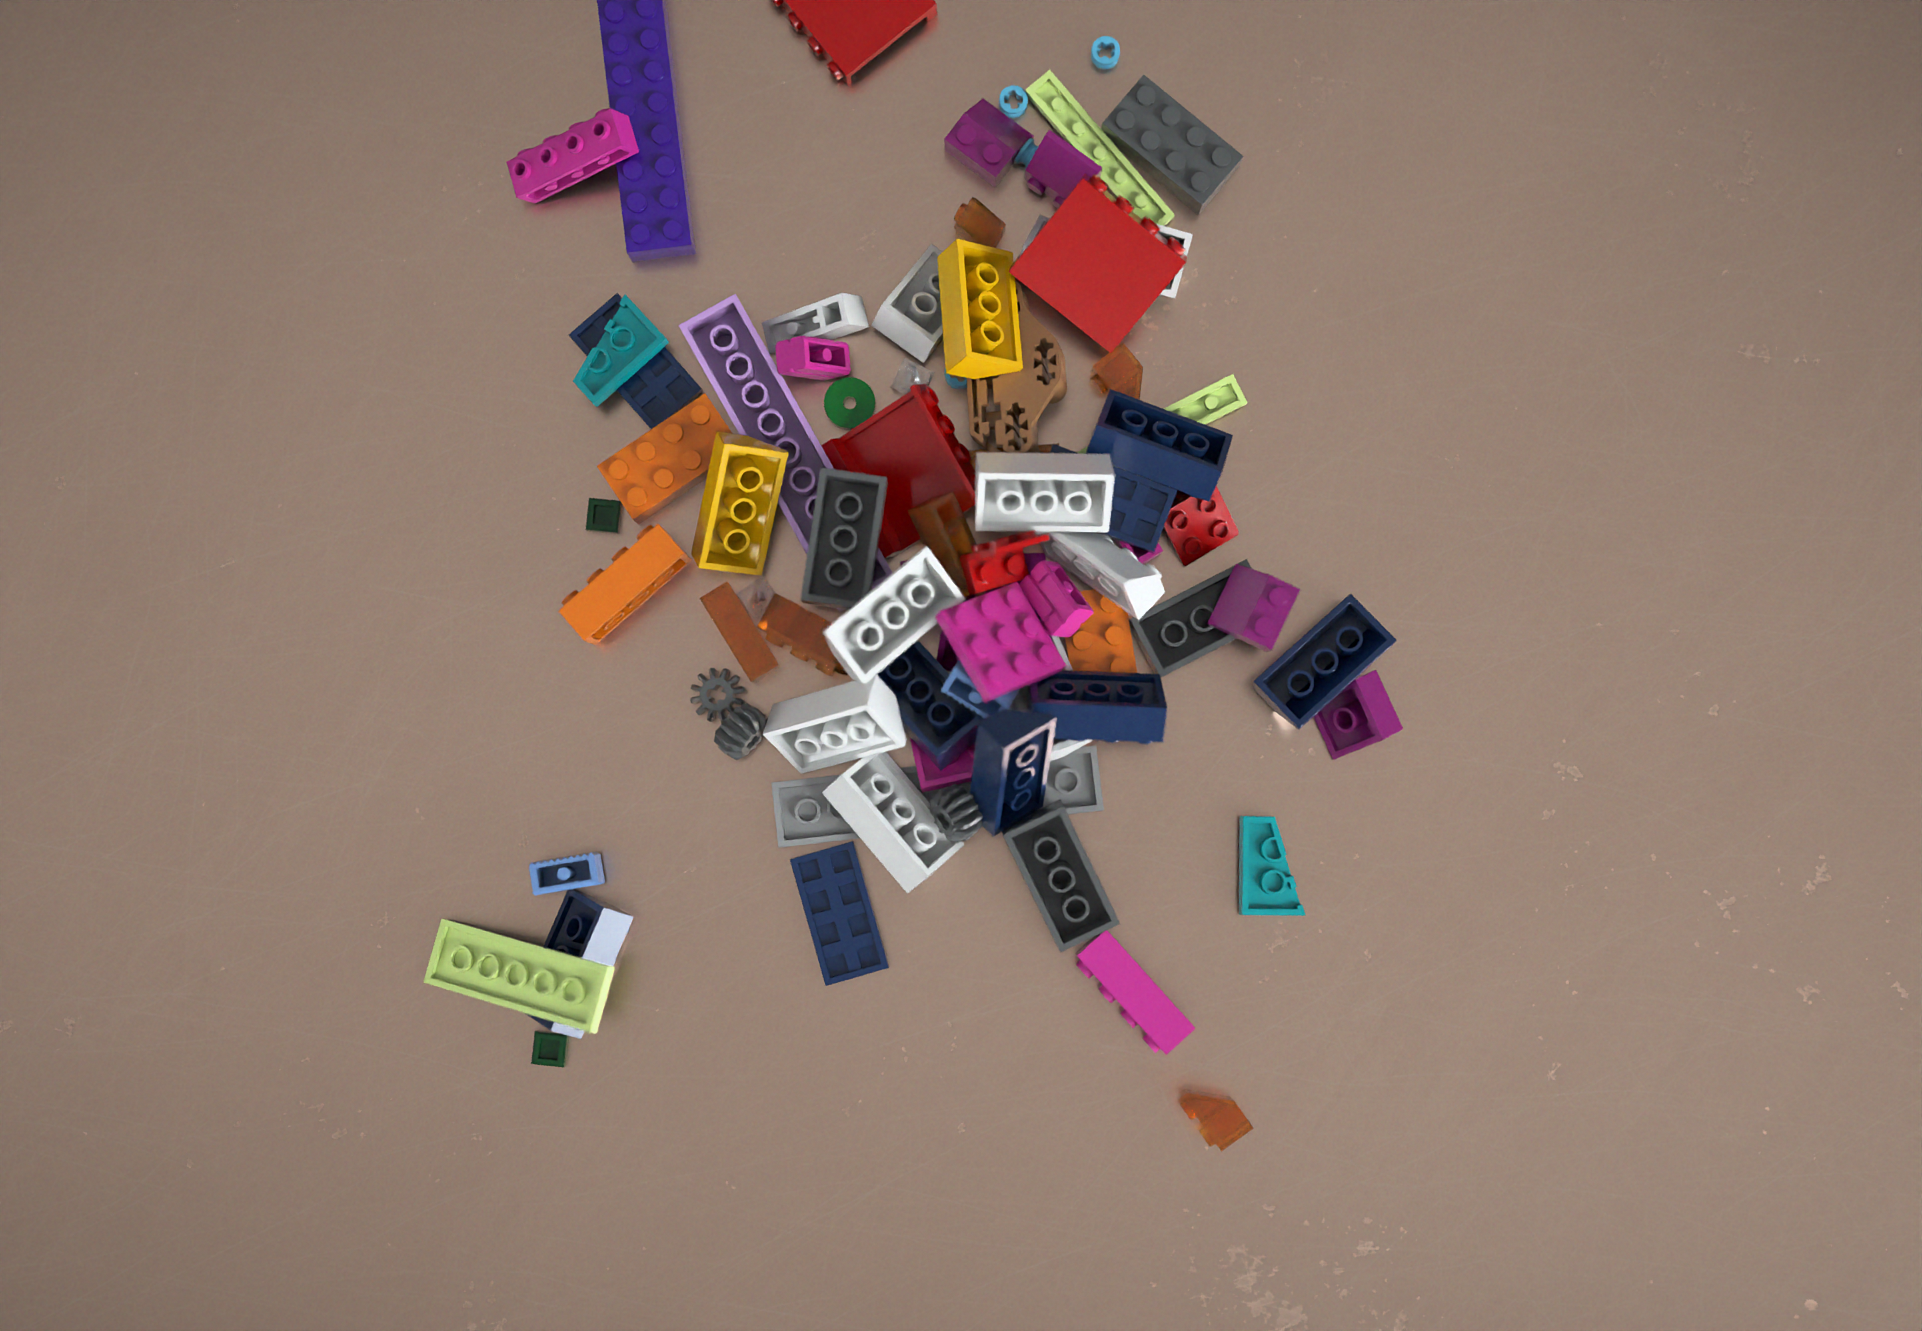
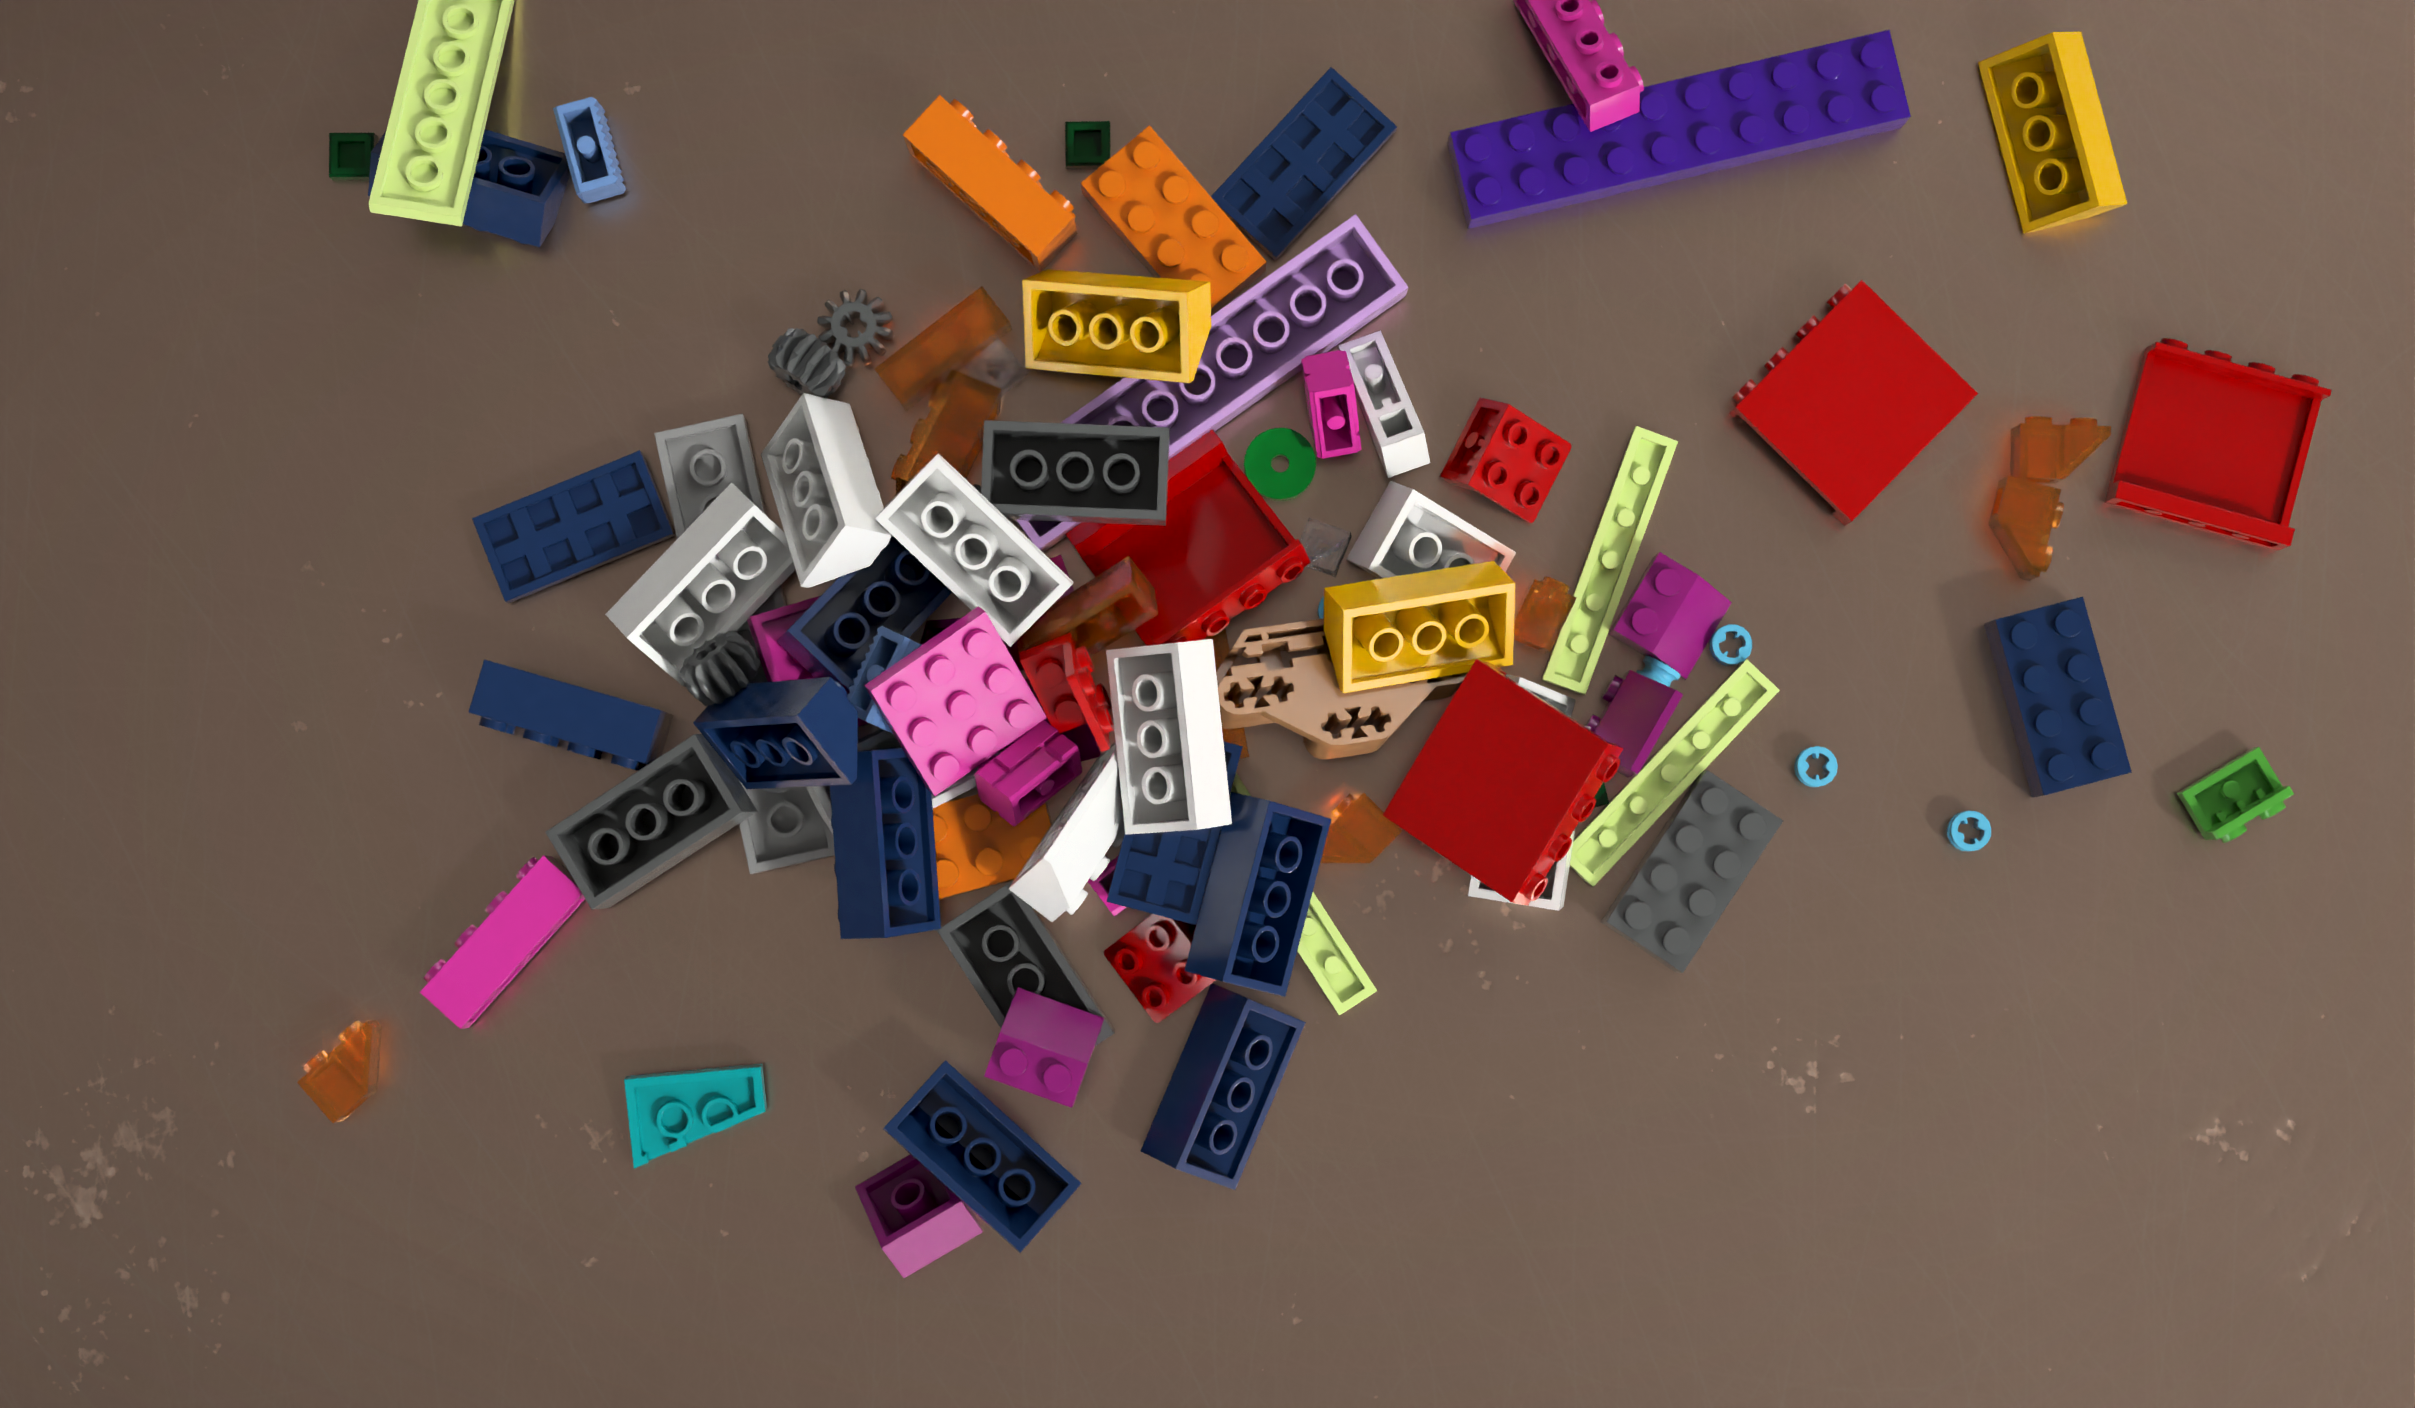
camera: 80 degrees right, 0 degrees up
teal wing [573,294,669,407] -> none
none -> dark blue brick [469,659,674,771]
none -> dark blue slope [1141,983,1306,1190]
none -> red bracket [1439,397,1572,523]
none -> yellowish green plate [1542,426,1678,696]

